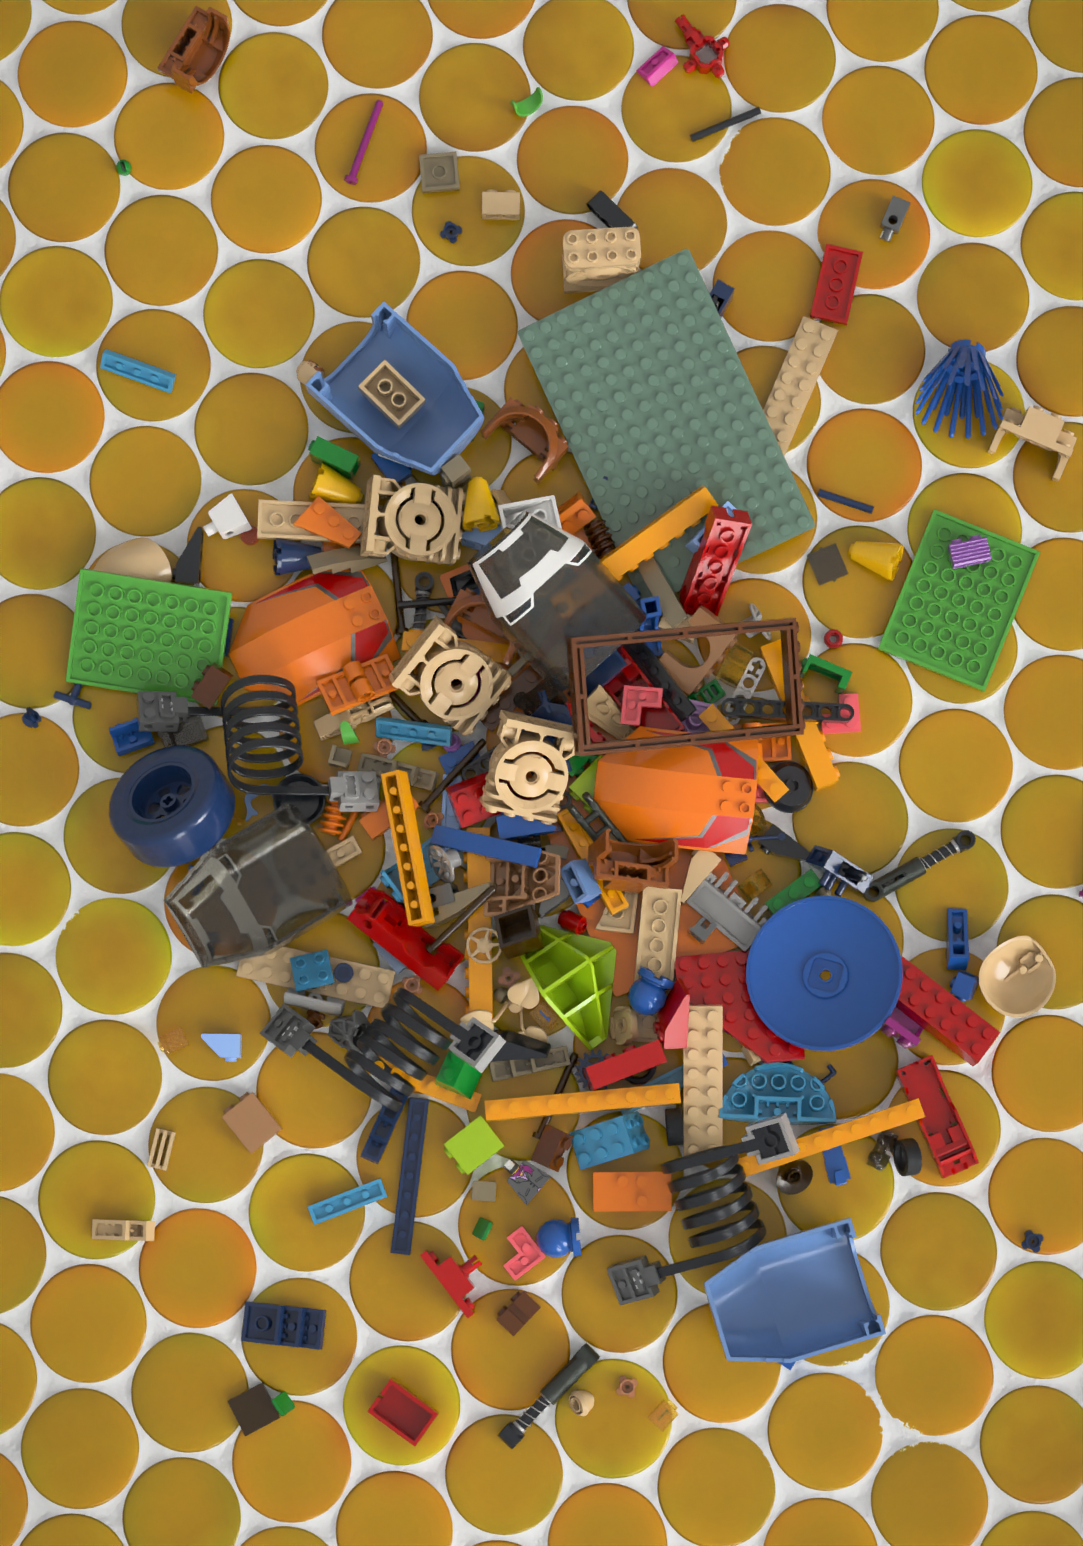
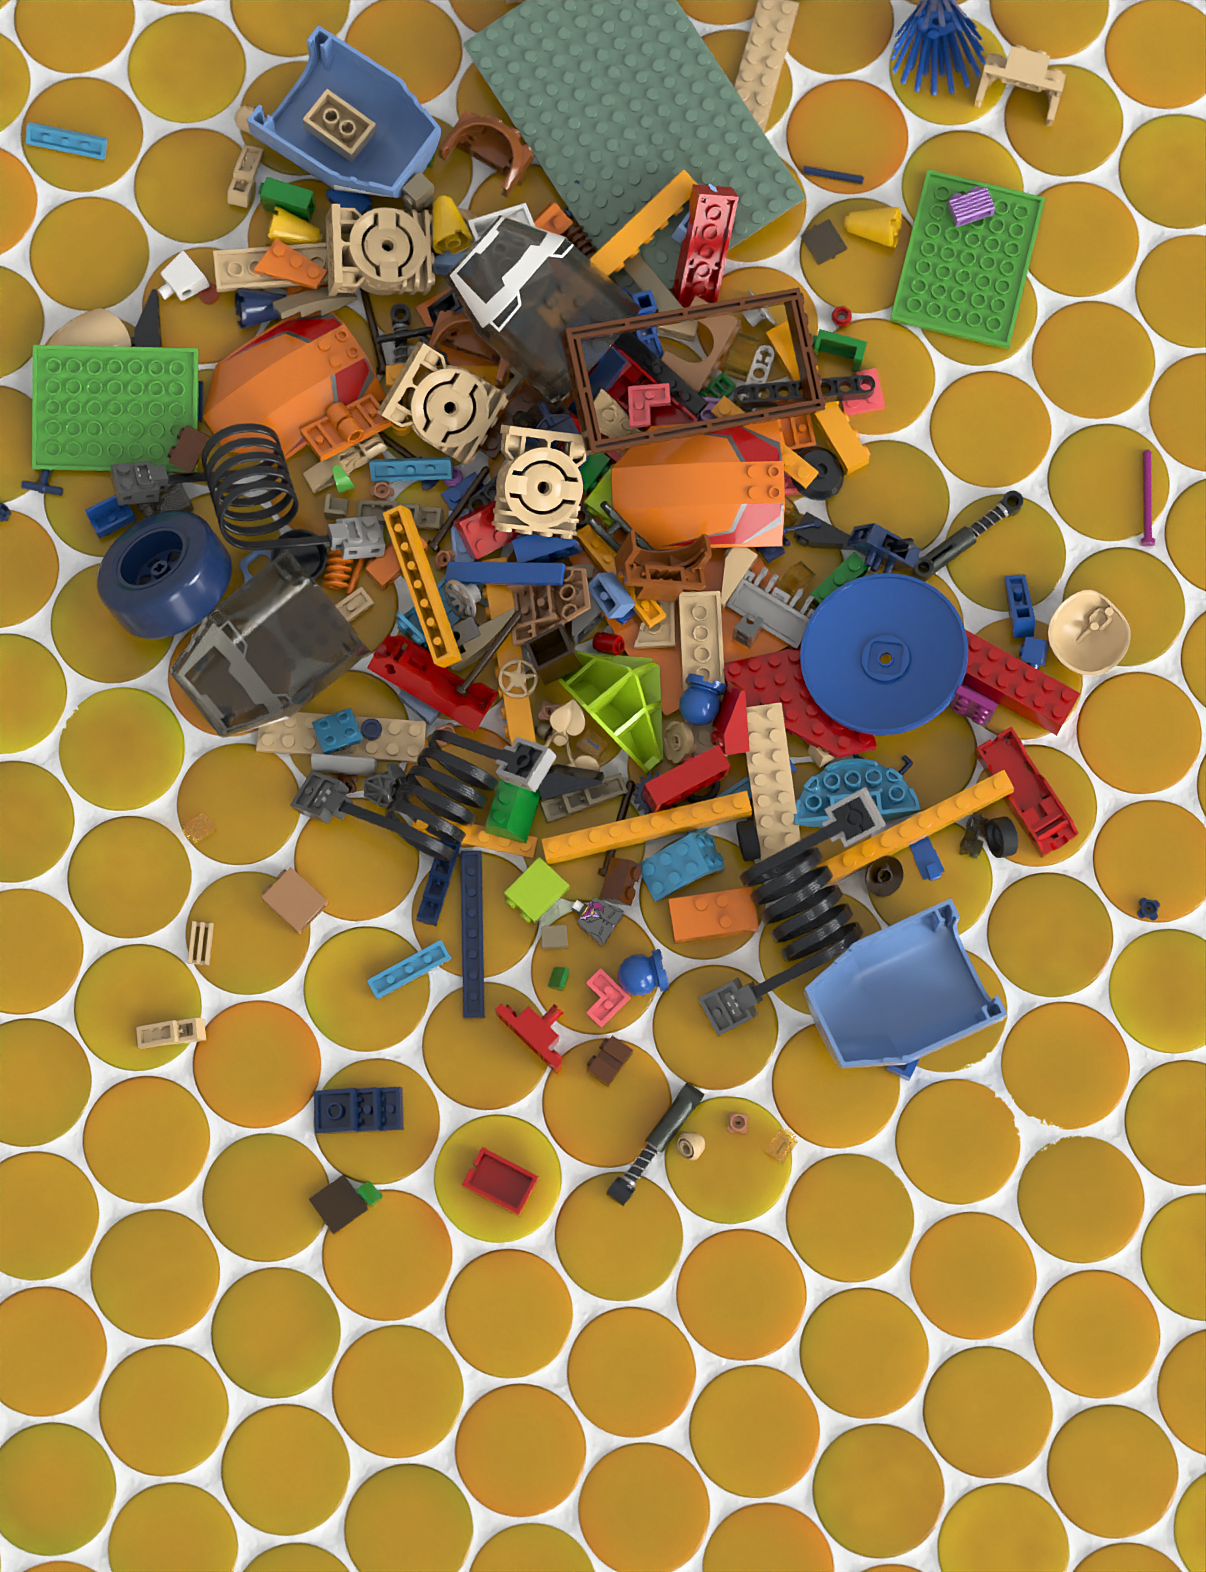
camera: 10 degrees left, 5 degrees down
light blue slope [201,1034,242,1062] -> none
none -> tan slope [227,145,264,208]

